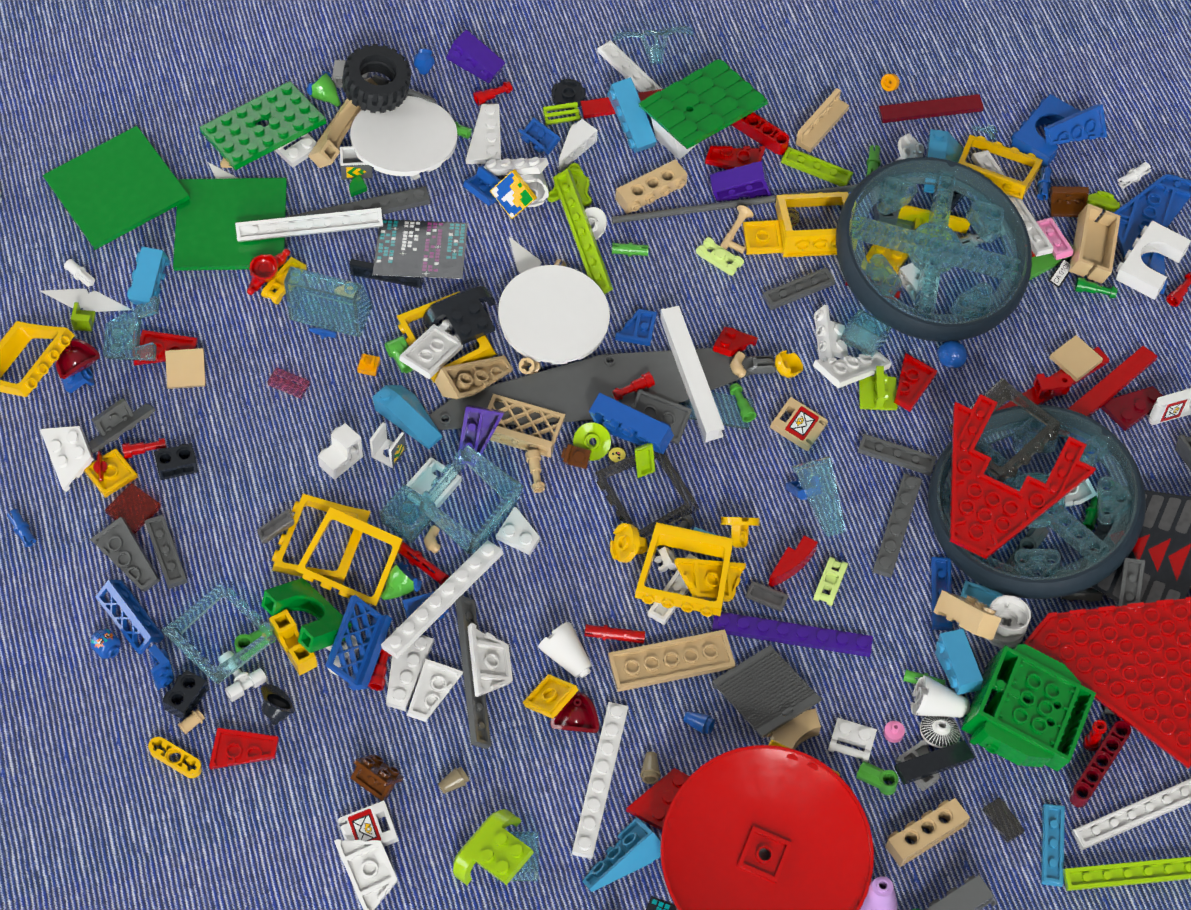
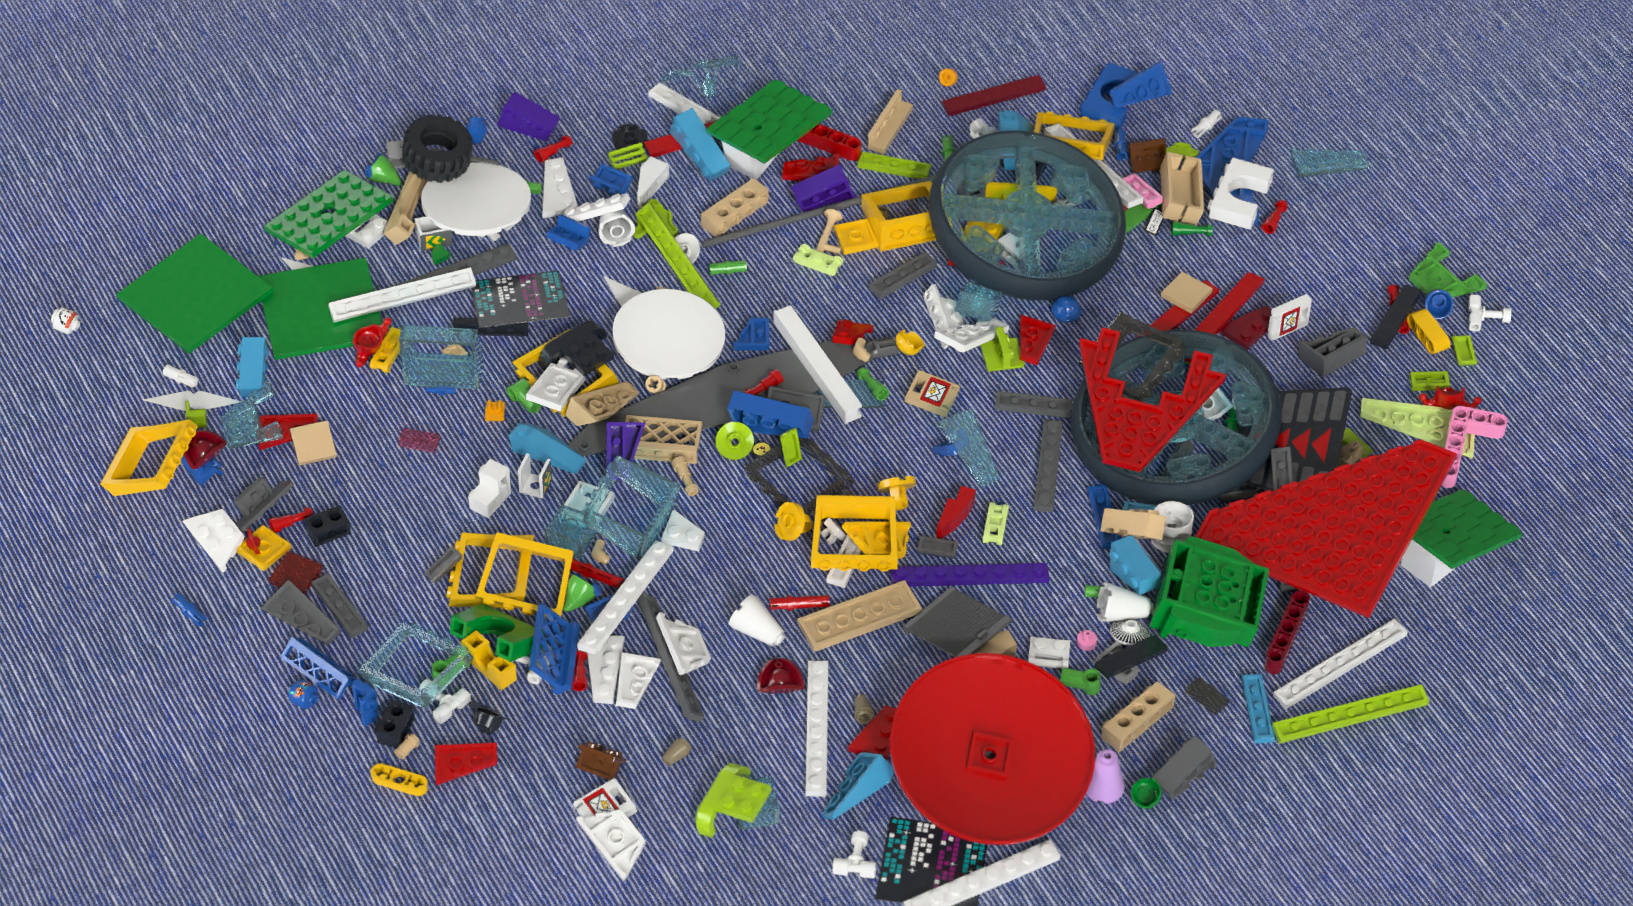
camera: 10 degrees left, 10 degrees down
tile [490,169,537,219] -> none
yellow plate [523,674,578,719] -> none
reddish brown bracket [561,444,592,470] -> none
blue cone [683,711,715,735] -> none
clear light blue hand [972,125,998,139] -> none
red leg [1033,373,1073,399] -> none
red piece [1083,720,1107,751] -> none

